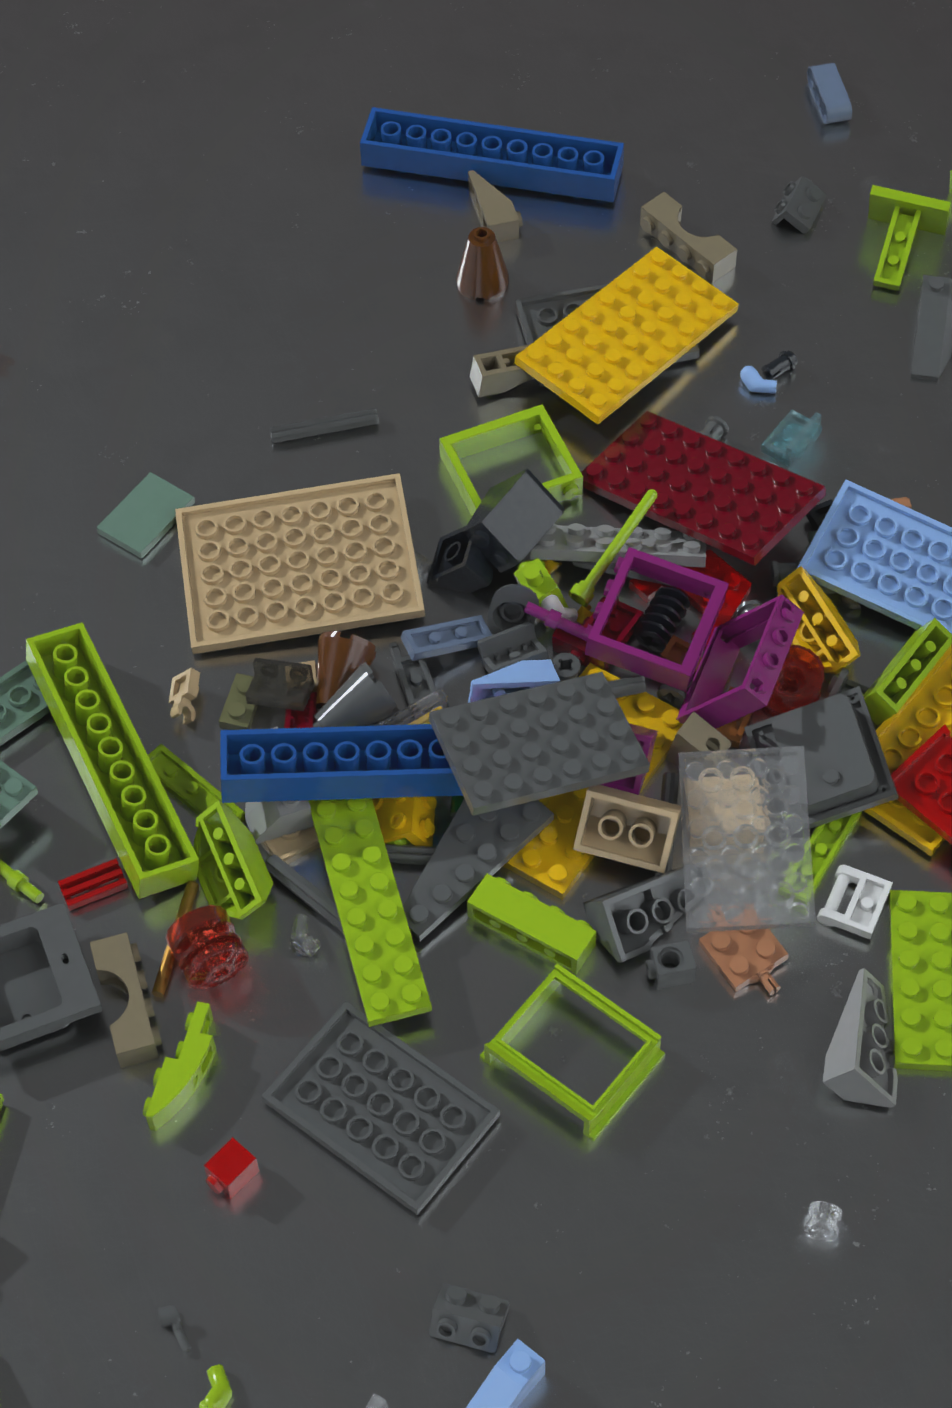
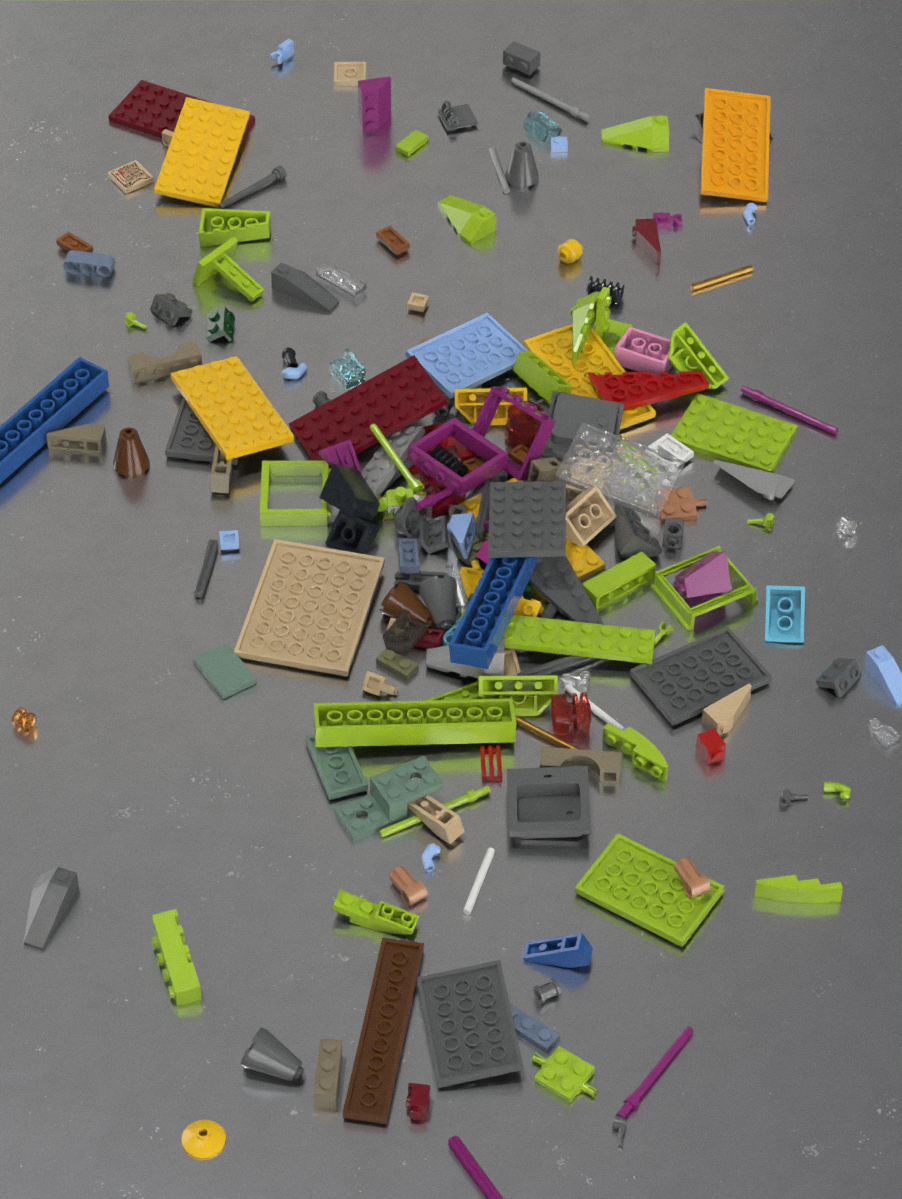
camera: 70 degrees left, 10 degrees down
none -> dark orange plate [56,231,93,253]
none -> lime hand [125,312,147,330]
none -> dark green bracket [205,306,235,342]
none -> light blue plate [219,530,240,550]
none -> magenta wing [318,439,362,473]
none -> white bar [564,684,625,731]
none -> lime hand [654,622,673,646]
none -> magenta slope [673,550,731,598]
none -> tan slope [702,684,752,735]
none -> lime hand [748,513,775,528]
none -> medium azure slope [765,585,805,643]

